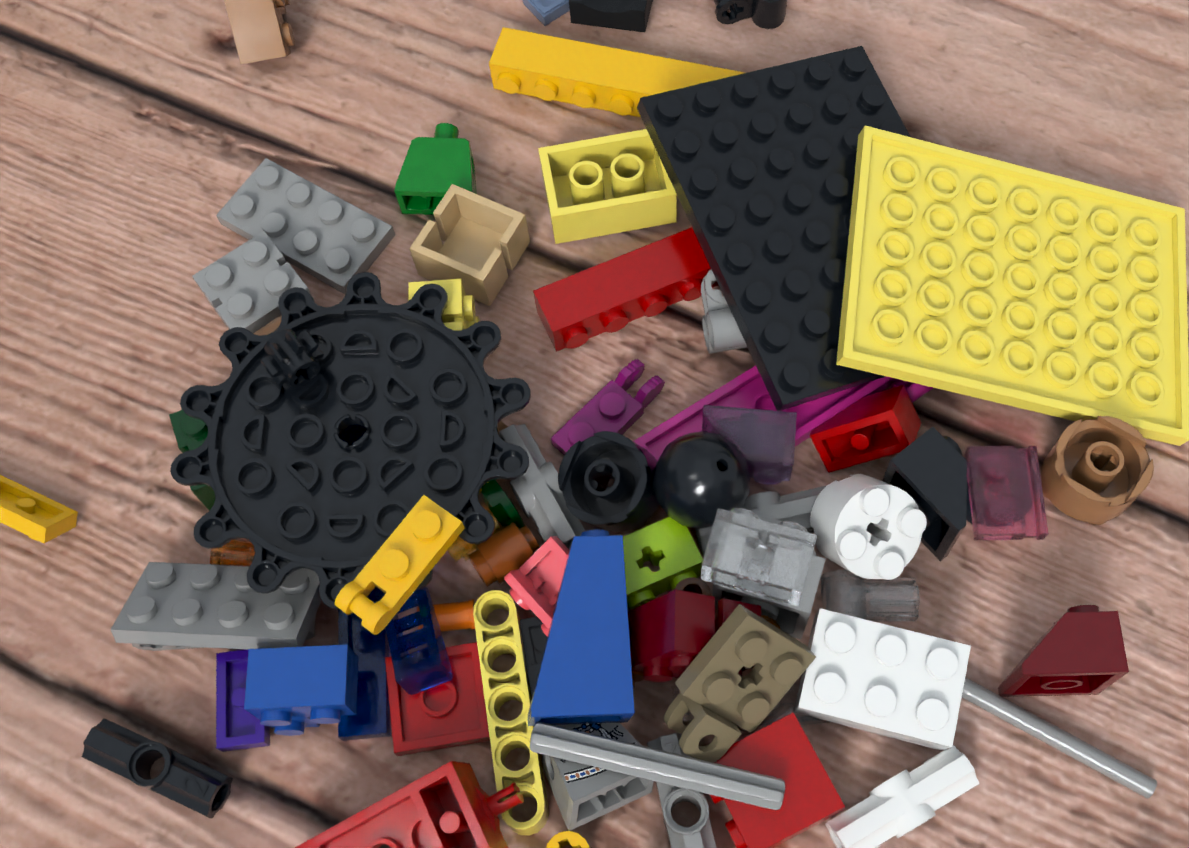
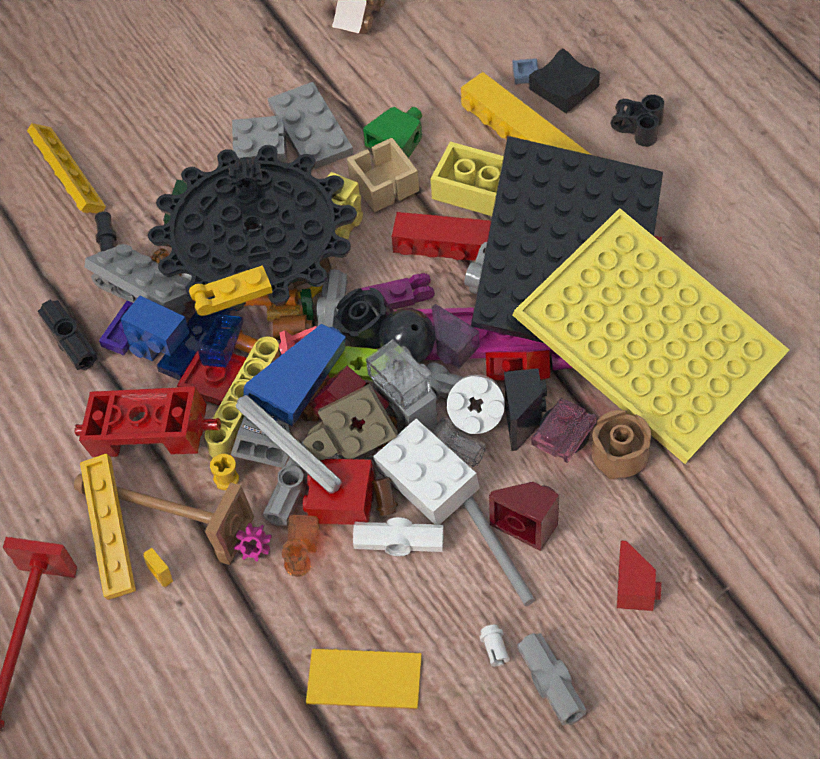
camera: 30 degrees right, 10 degrees down
none -> black pin [95,212,117,251]
none -> reddish brown pin [372,477,398,516]

